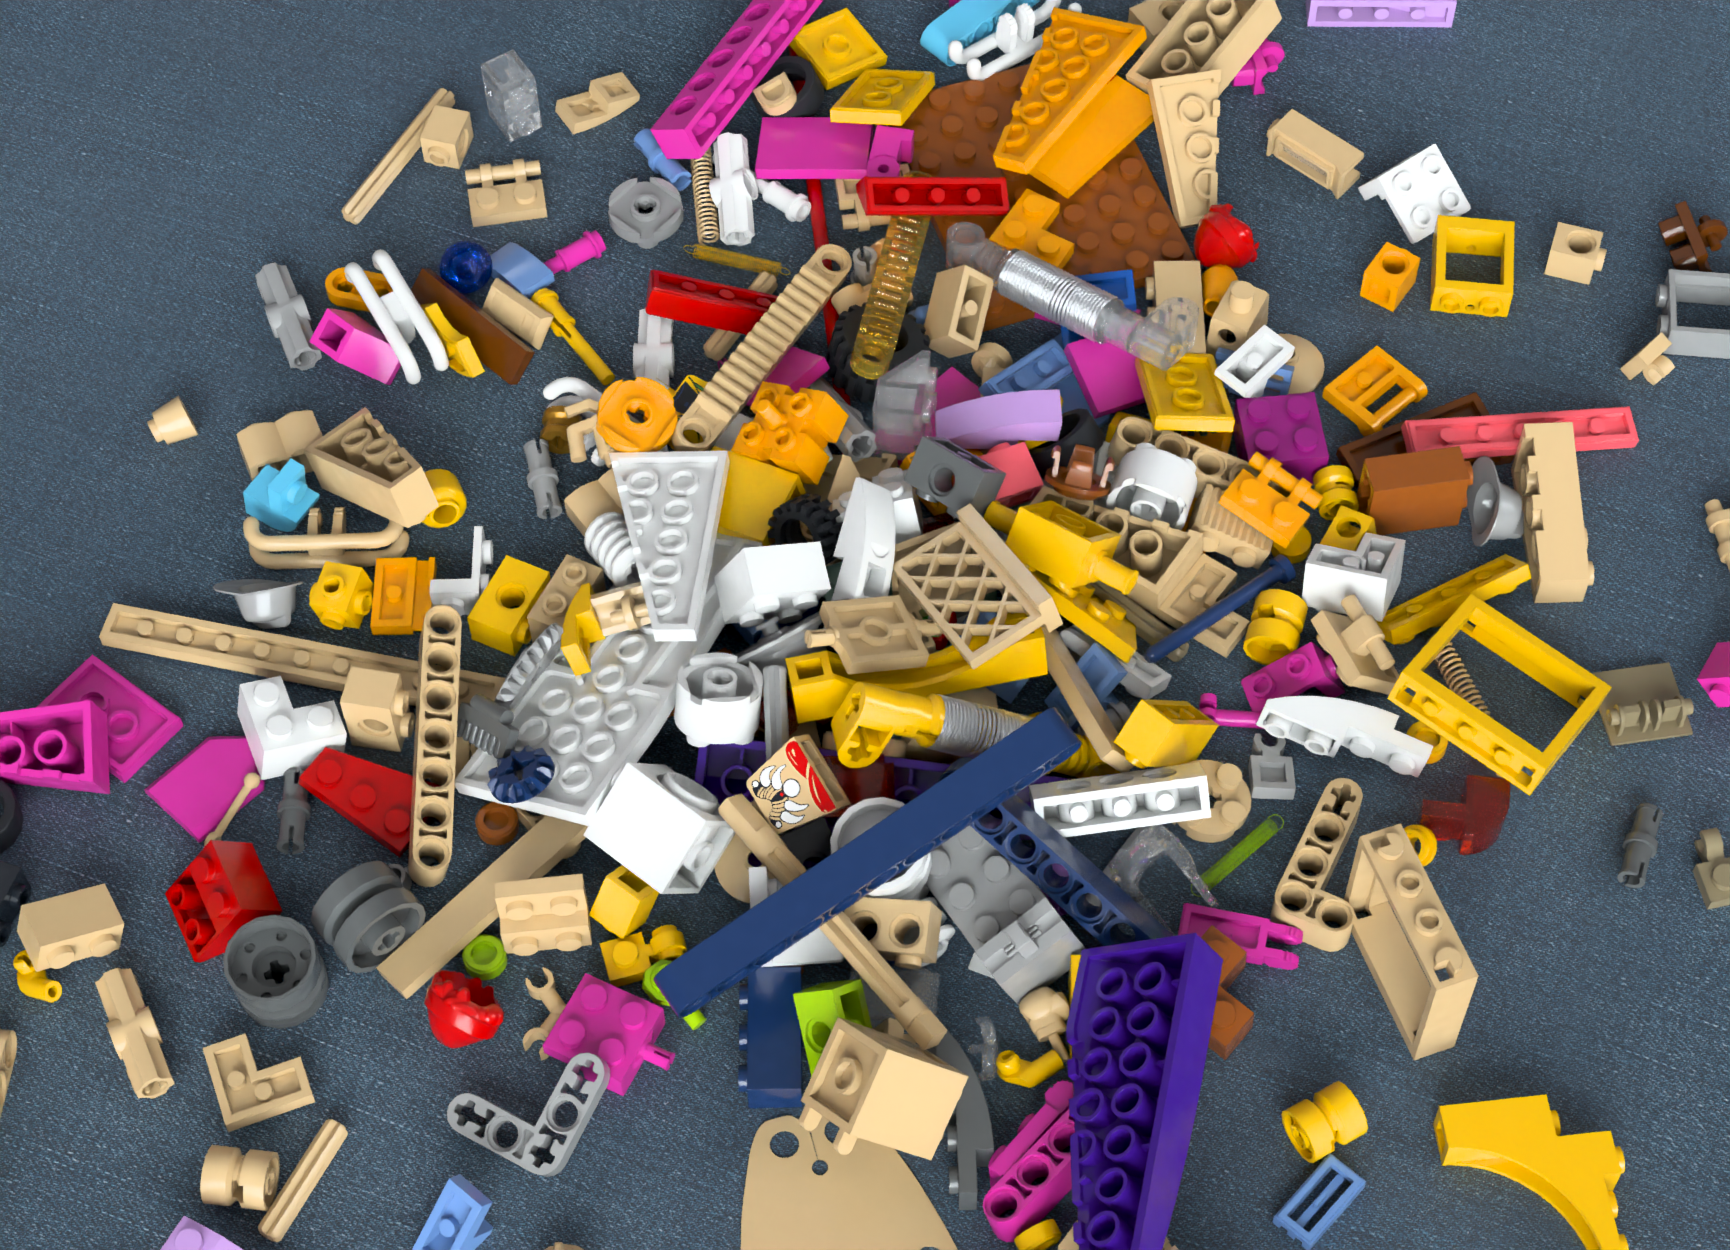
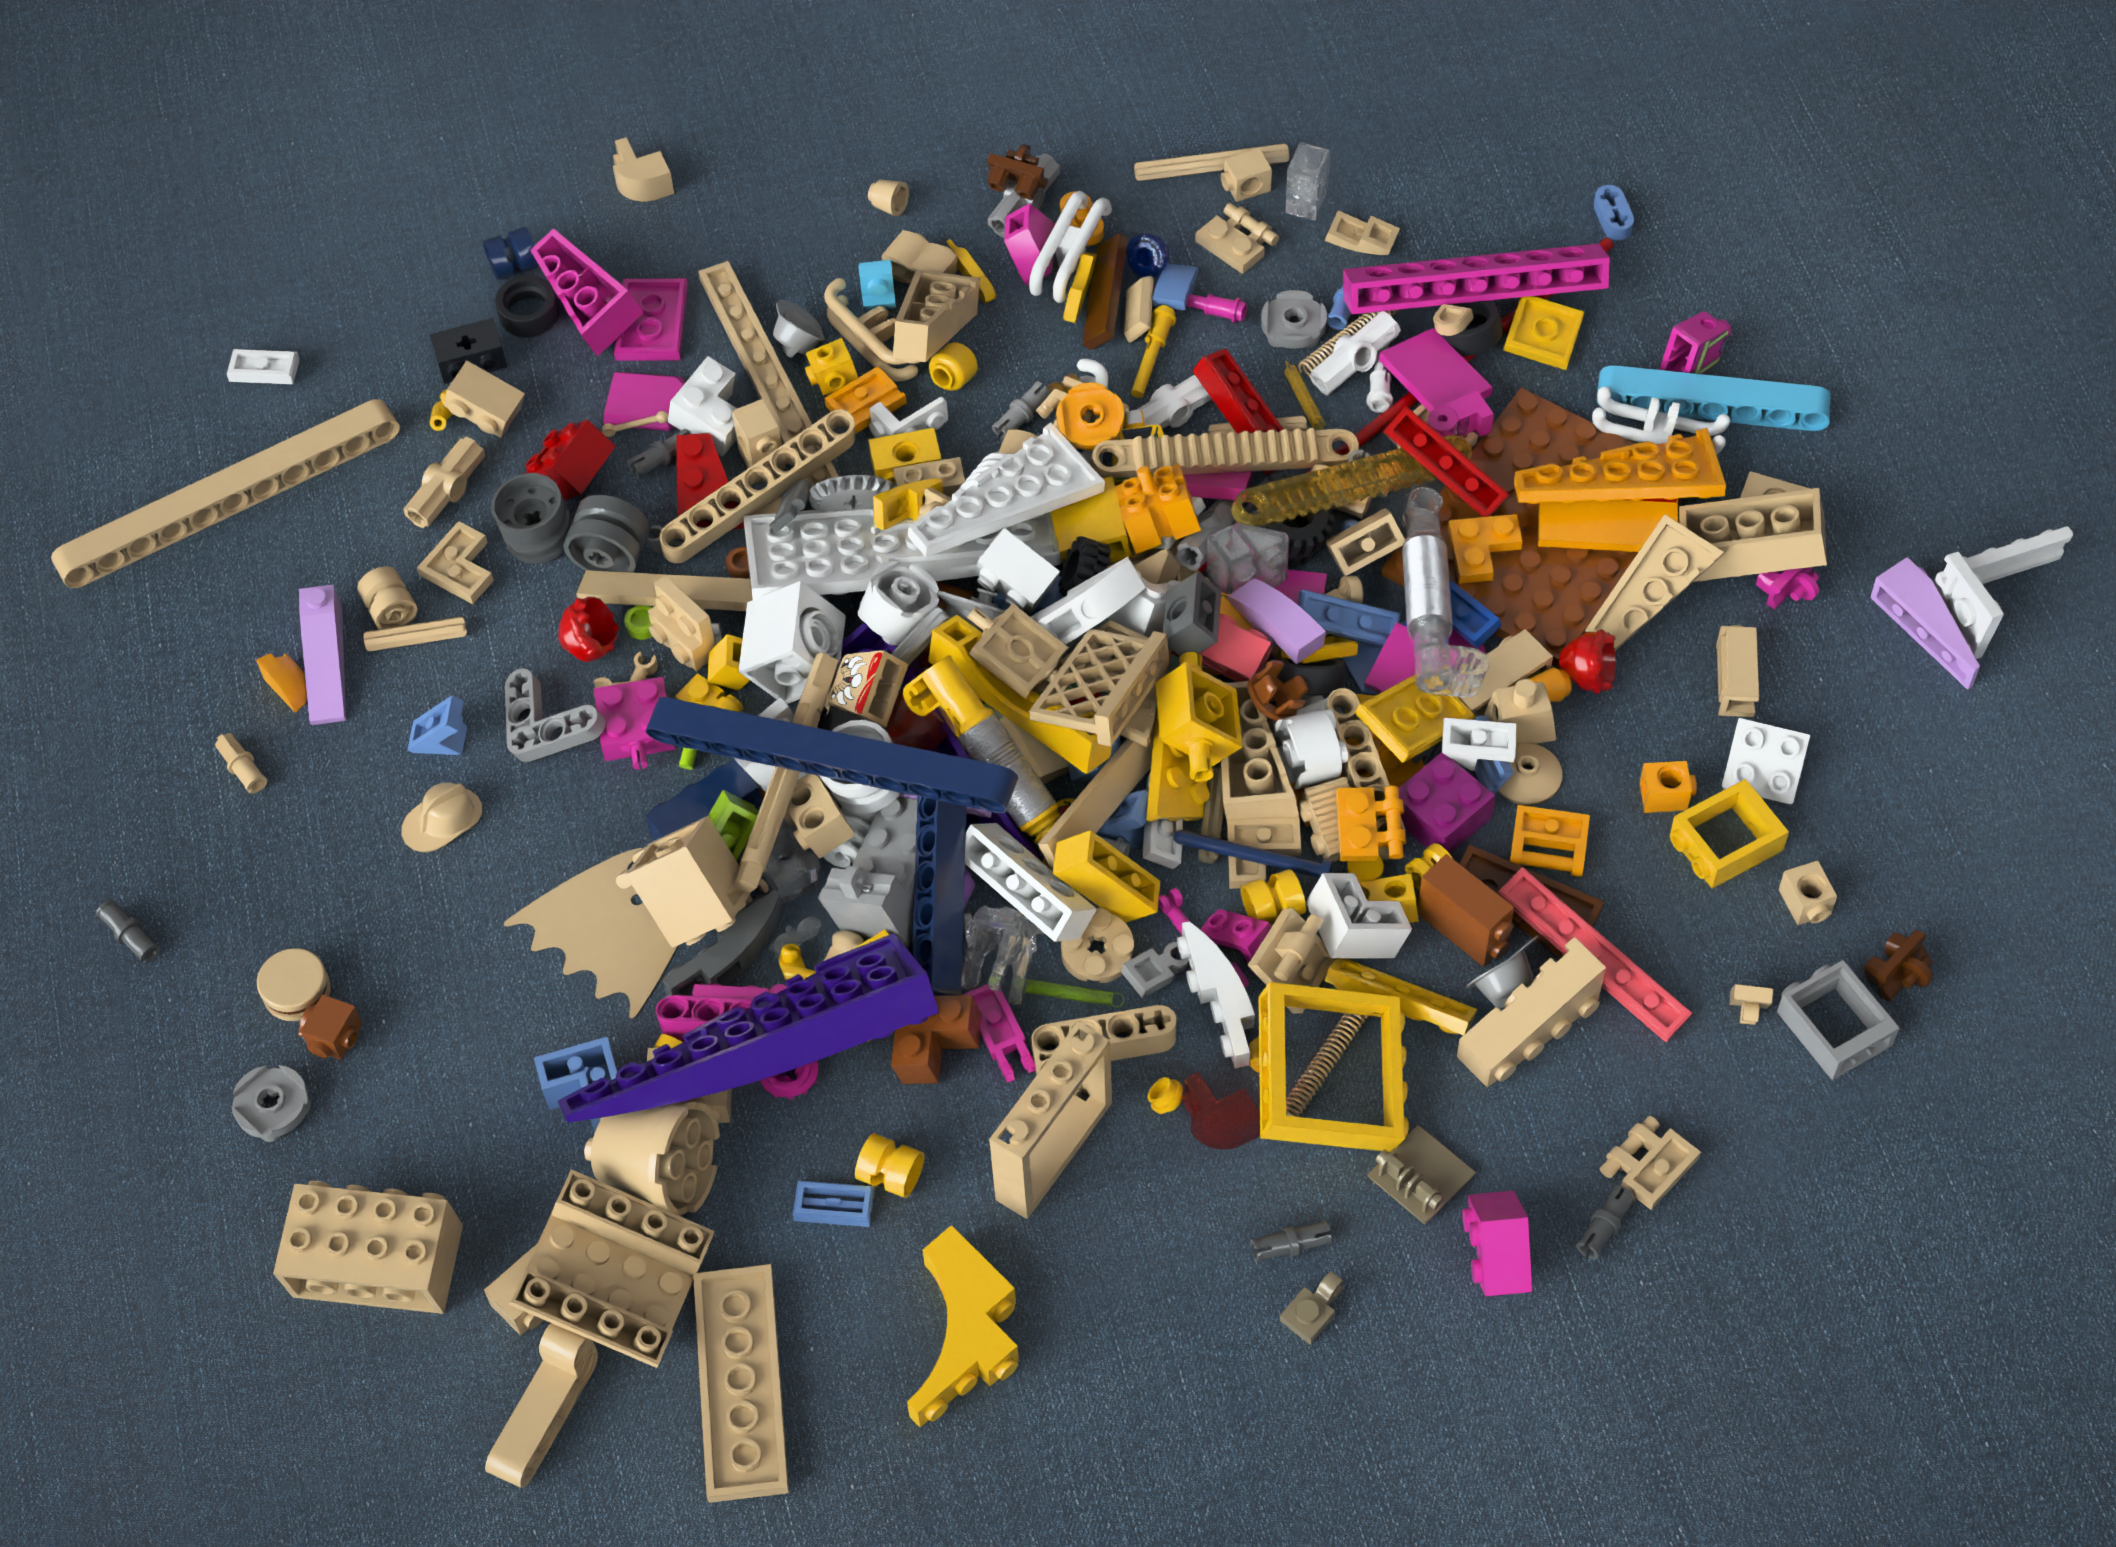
camera: 55 degrees right, 0 degrees up
dark blue gear [487,745,555,804] -> none
yellow tile [830,69,935,126] -> none
none -> yellow piece [946,239,996,304]
none -> reddish brown hips [987,144,1048,201]

